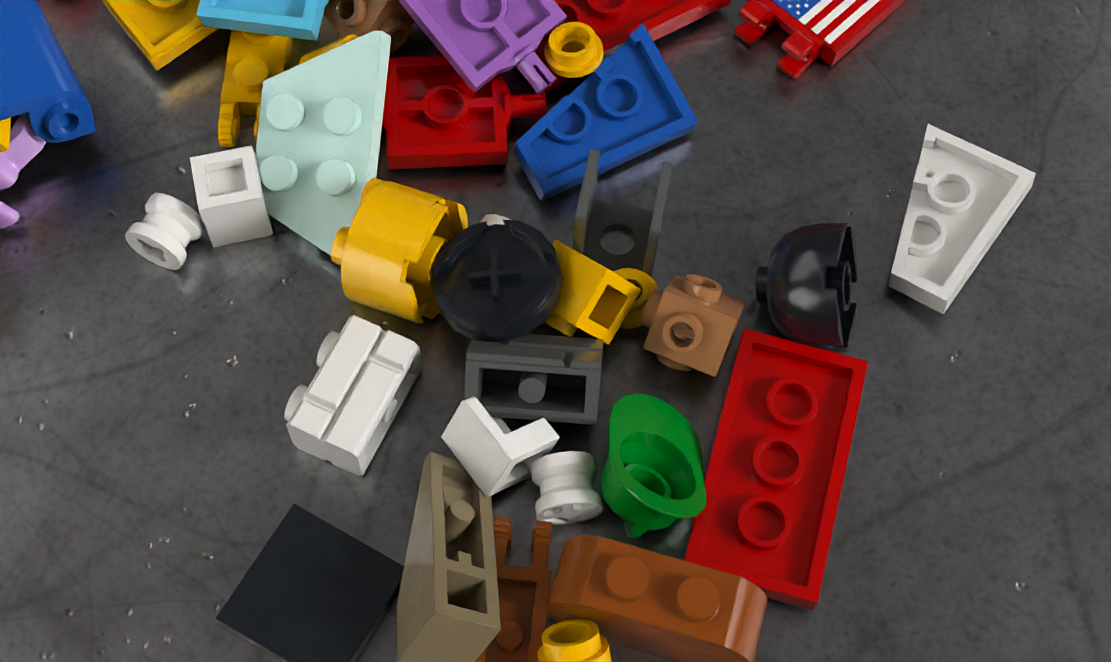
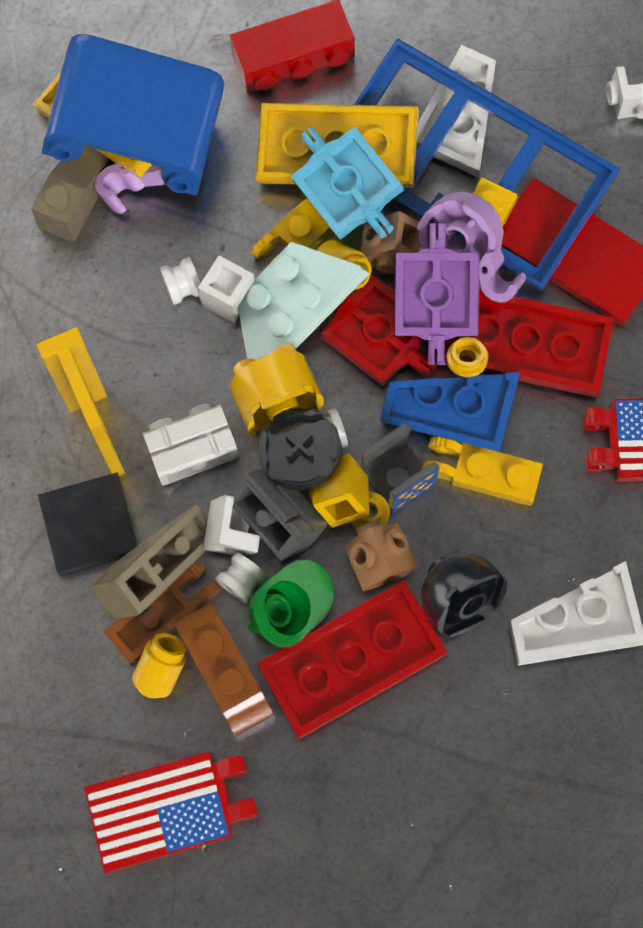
camera: 50 degrees right, 10 degrees up
none -> yellow fence [36,327,125,476]
none -> yellow hinge [422,436,543,506]

